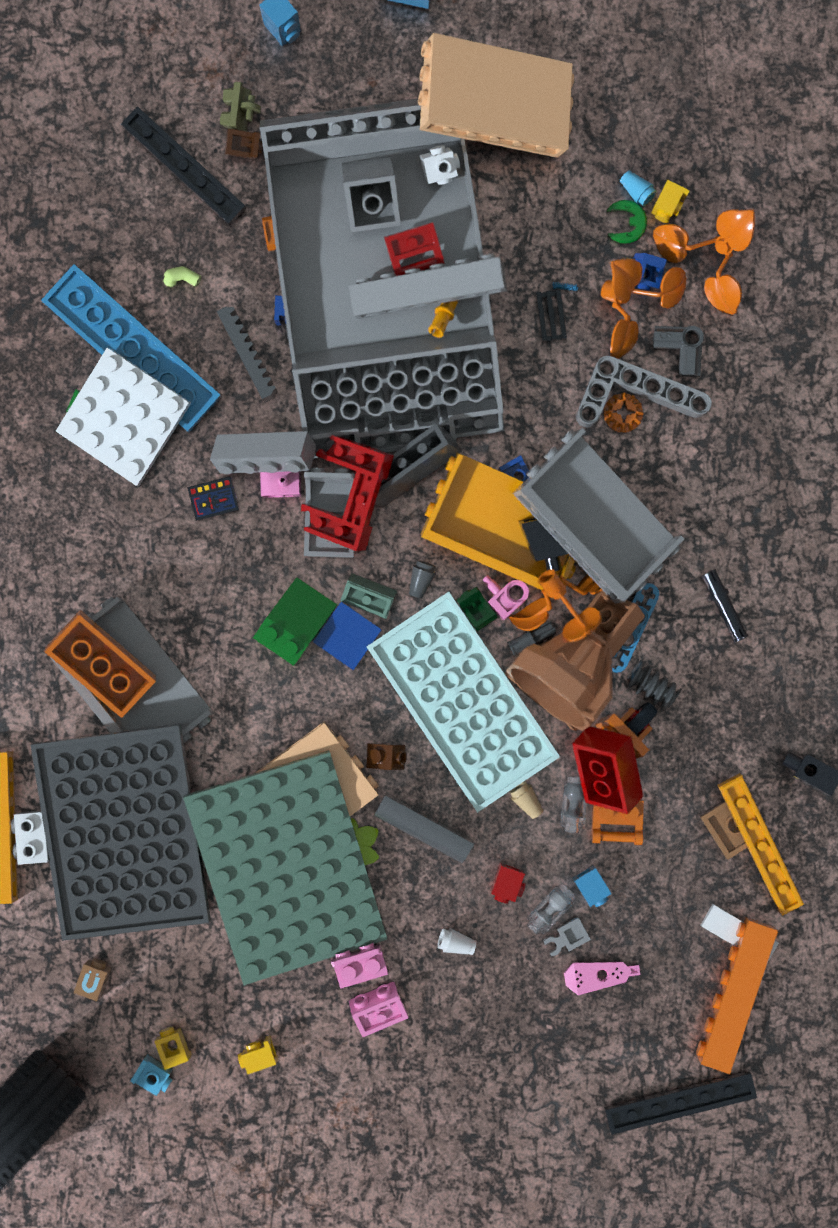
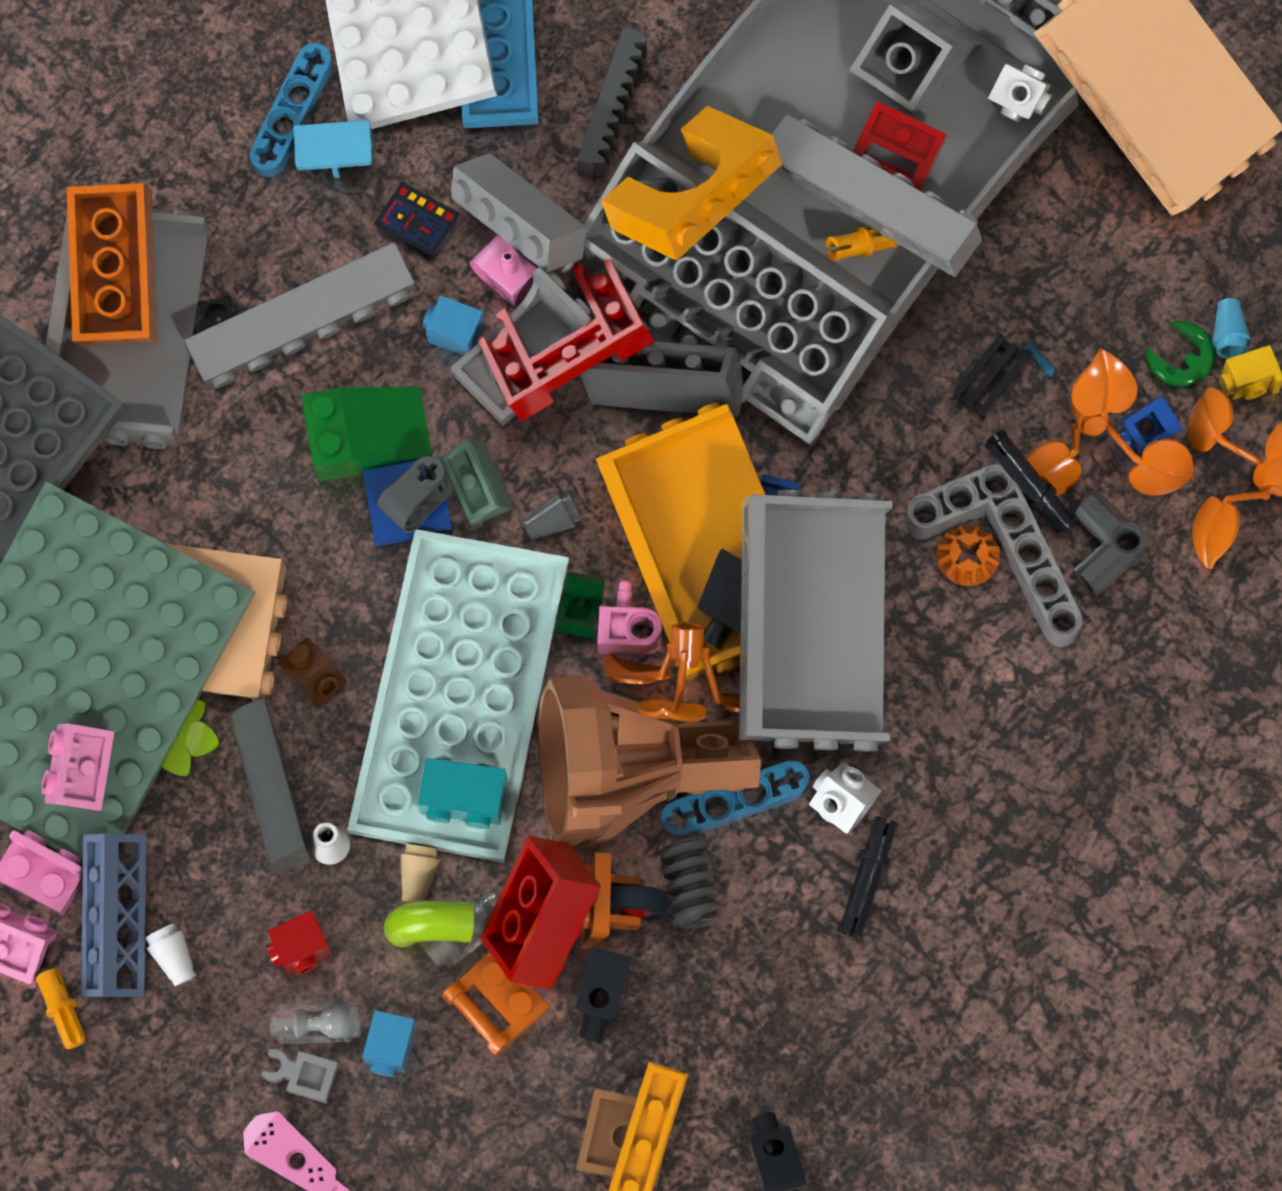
camera: 45 degrees right, 15 degrees down
none -> light orange axle [35,968,85,1049]
none -> bright pink bracket [41,723,115,811]
none -> sand blue fence [81,833,146,997]
none -> light grey brick [184,242,415,389]
none -> black plate [194,295,238,333]
none -> dark azure beam [249,43,333,178]
none -> medium azure panel [294,120,374,178]
none -> white cone [310,823,350,864]
none -> dark grey piece [377,456,453,533]
none -> lime cylinder [383,900,474,948]
none -> teal brick [418,758,508,829]
none -> dark azure brick [423,295,485,356]
none -> black torso [575,946,636,1043]
none -> light orange arch [601,106,782,261]
none -> white brick [809,762,882,834]
none -> black pin [985,430,1075,533]

